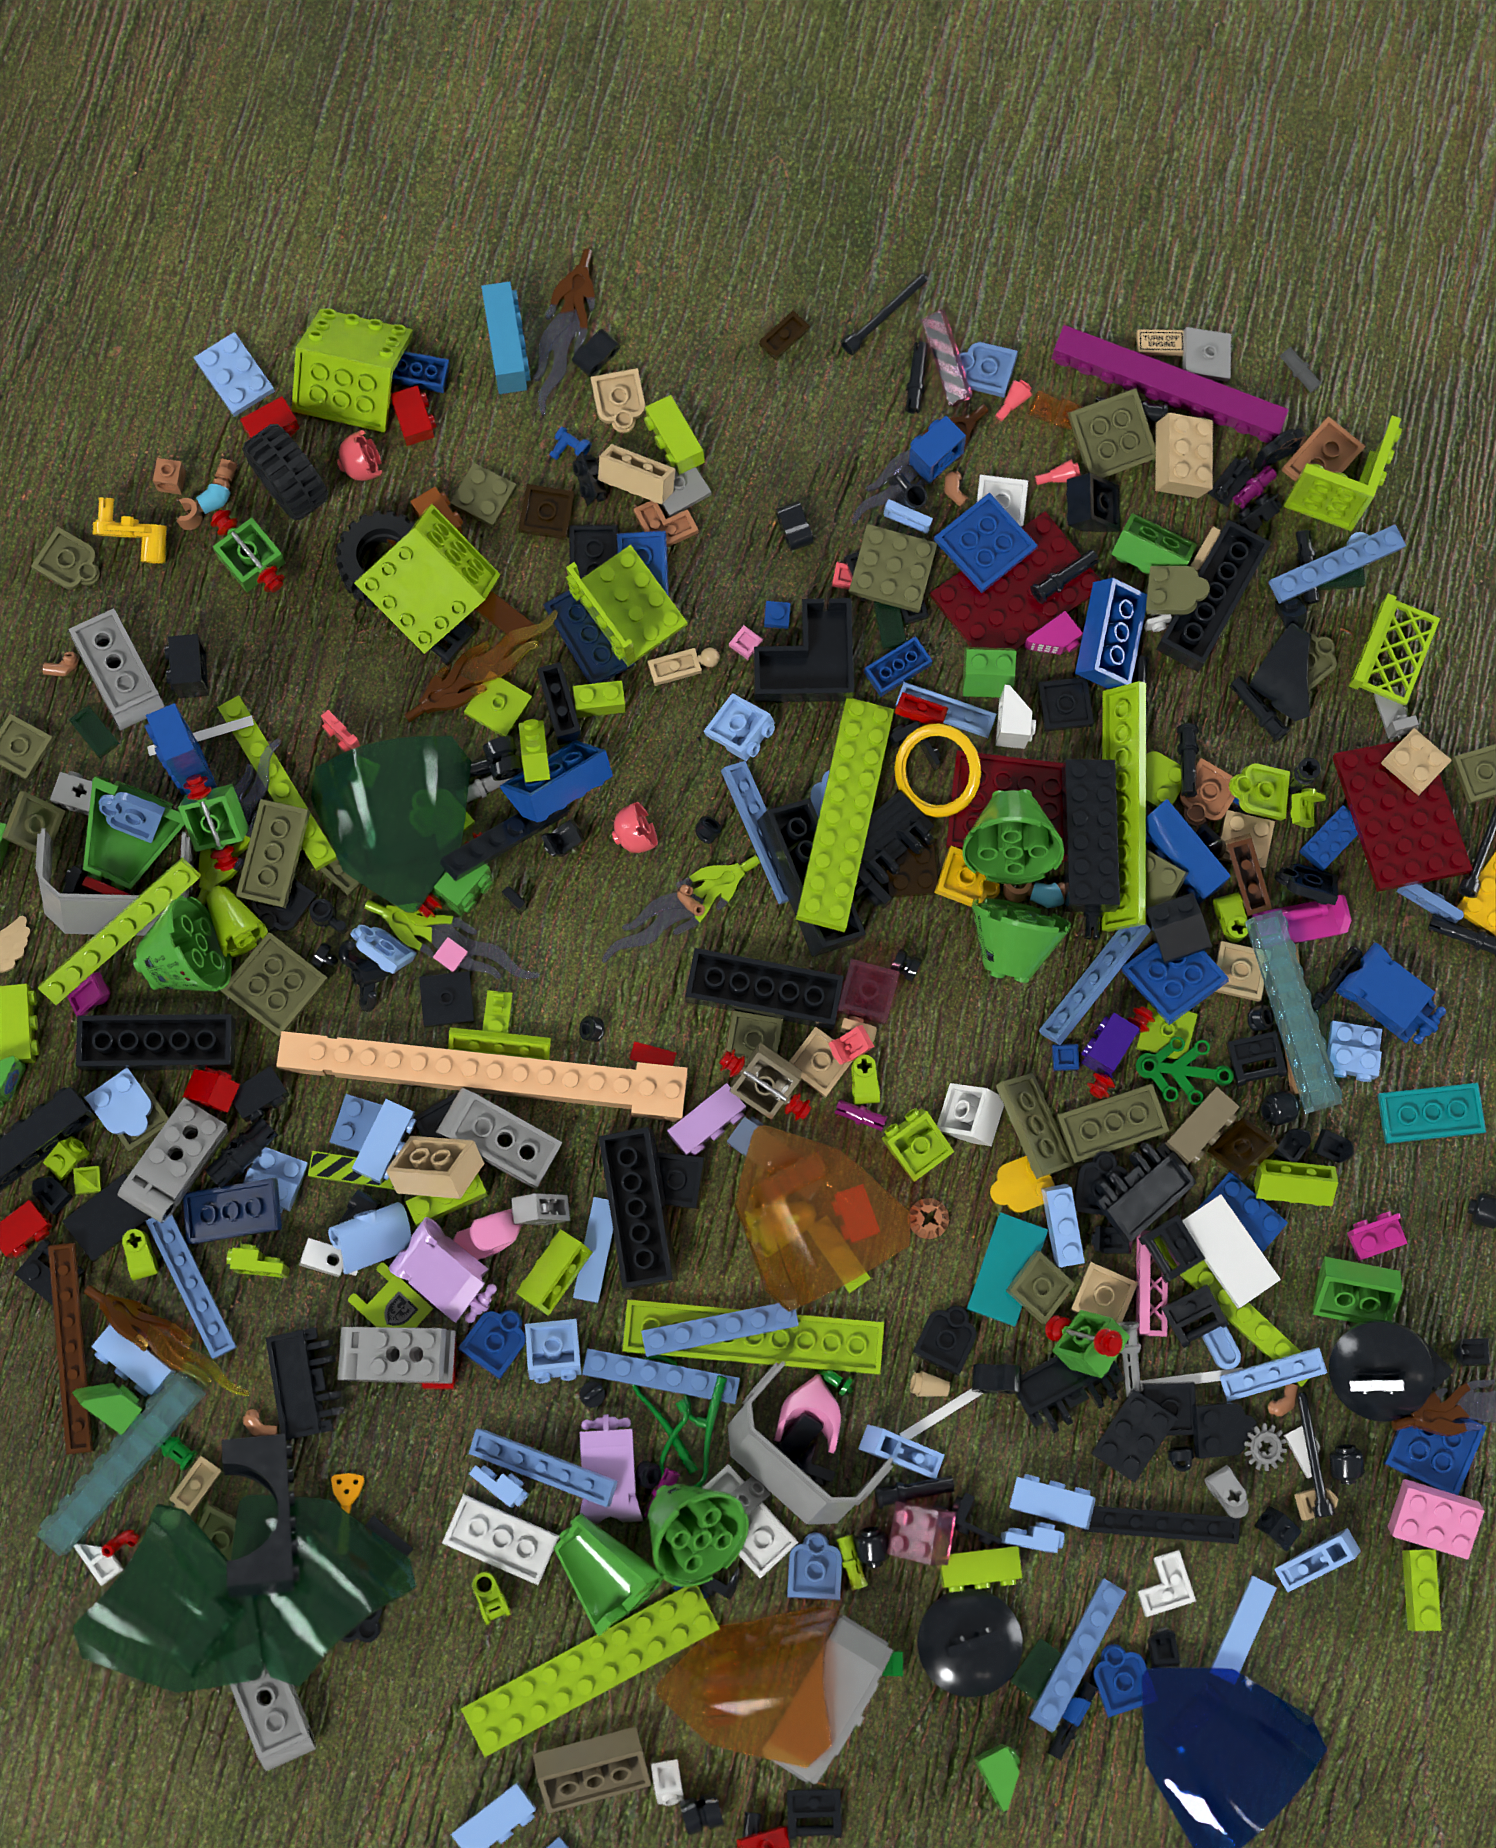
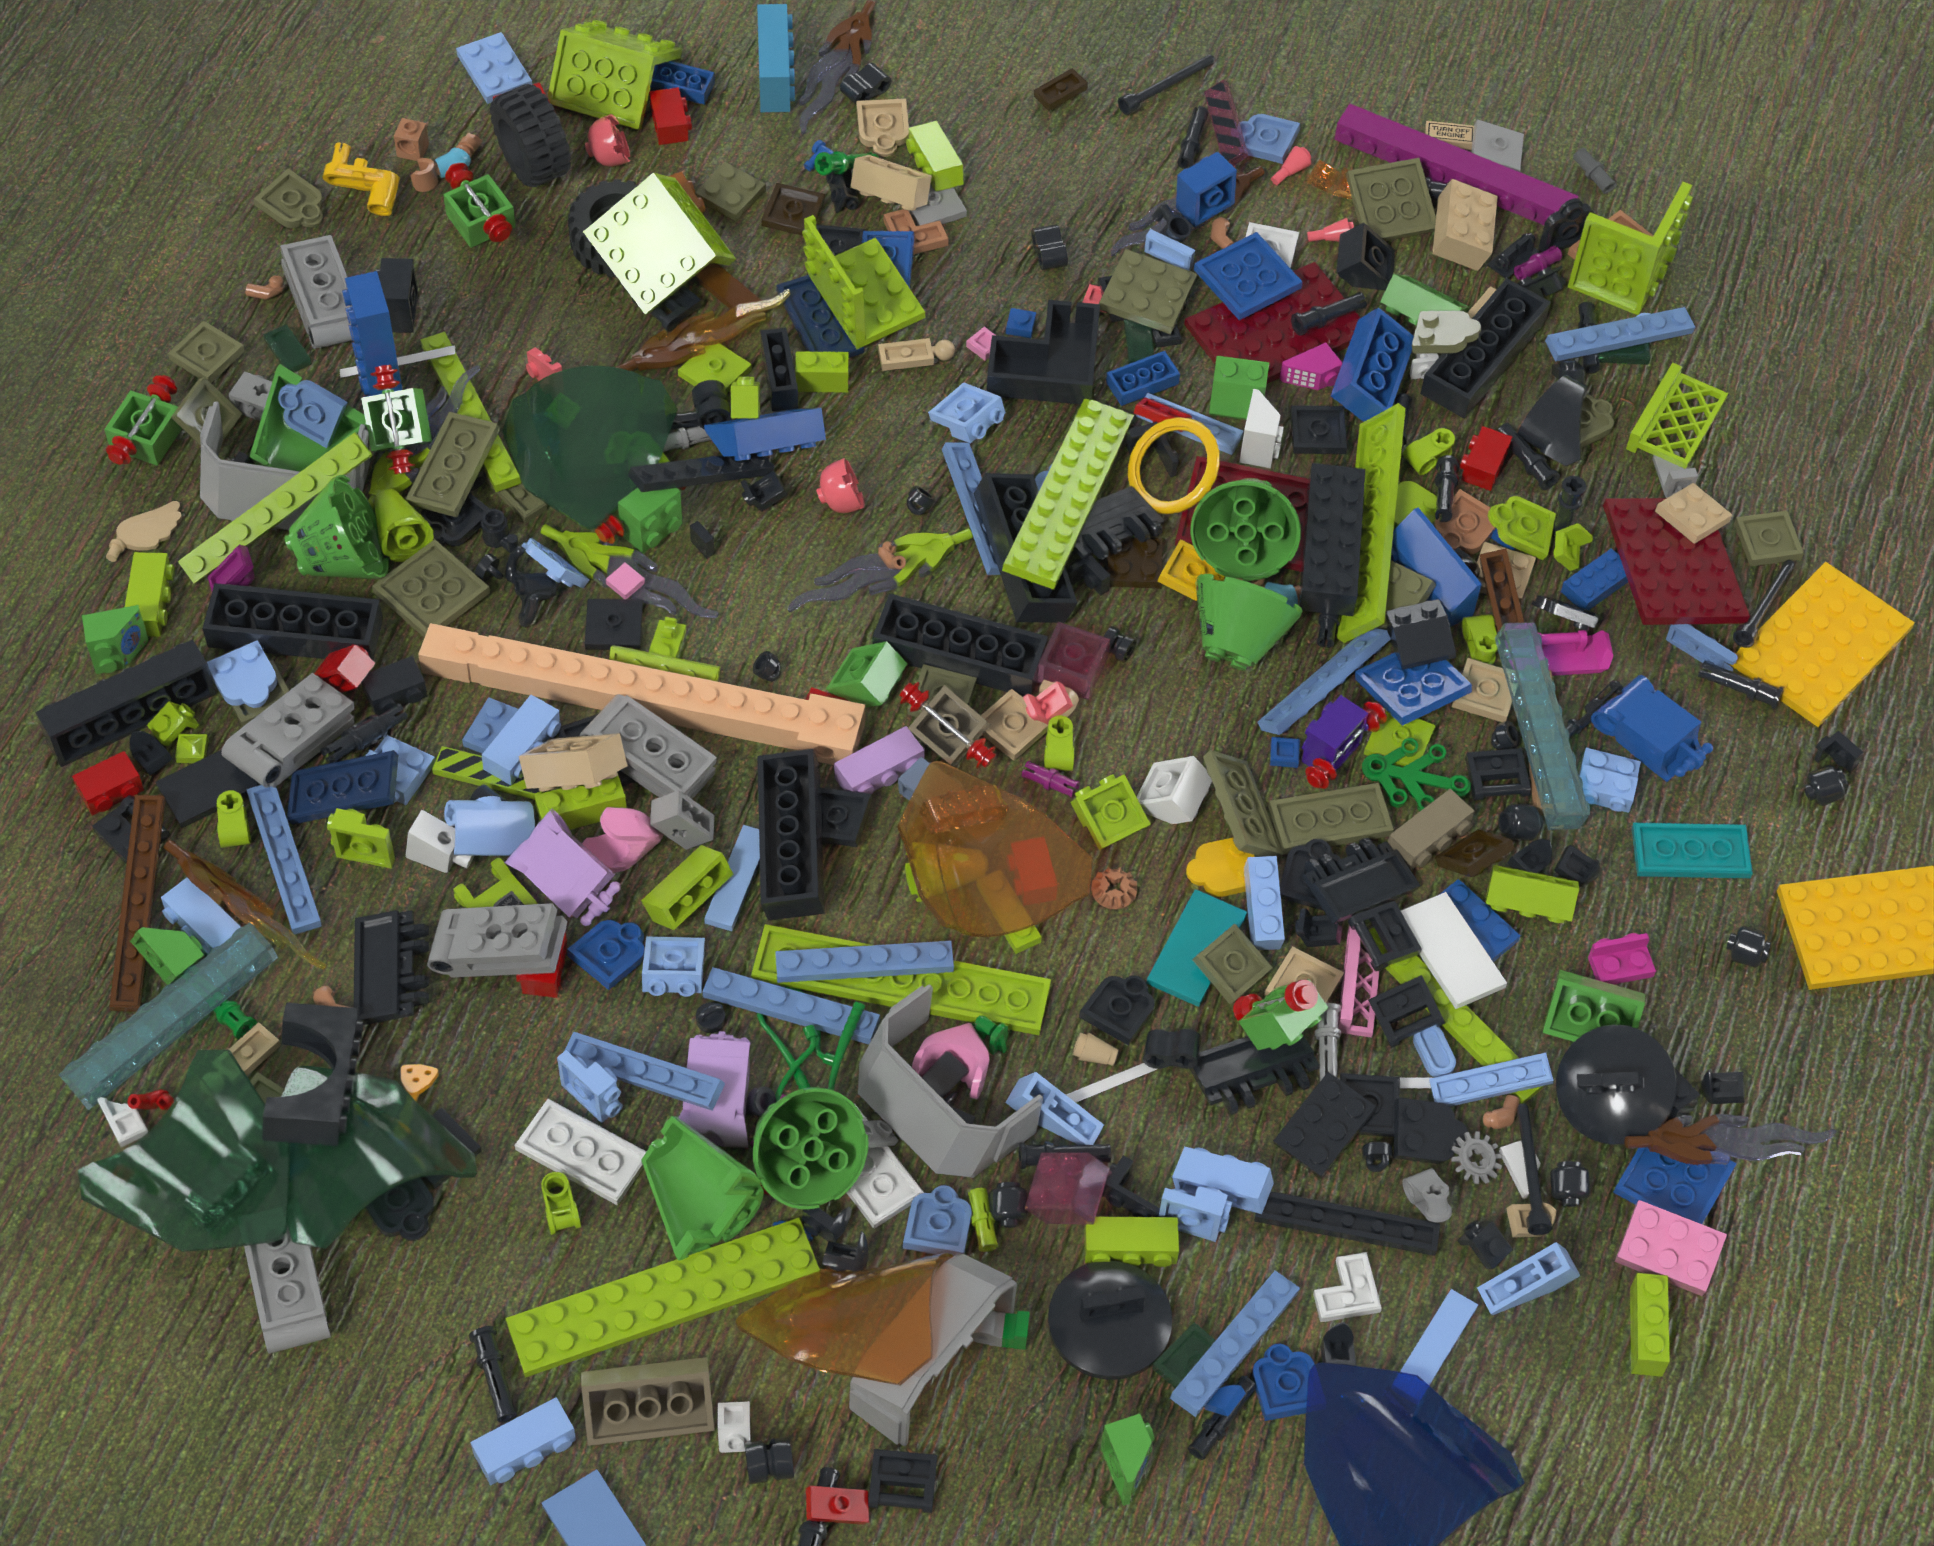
camera: 10 degrees right, 20 degrees down
none -> black pin [469,1326,517,1422]
none -> green pin [815,151,878,175]
none -> black plate [822,1231,869,1271]
none -> bright green slope [826,641,907,708]
none -> lime piece [1403,428,1455,475]
none -> red brick [1460,426,1512,491]

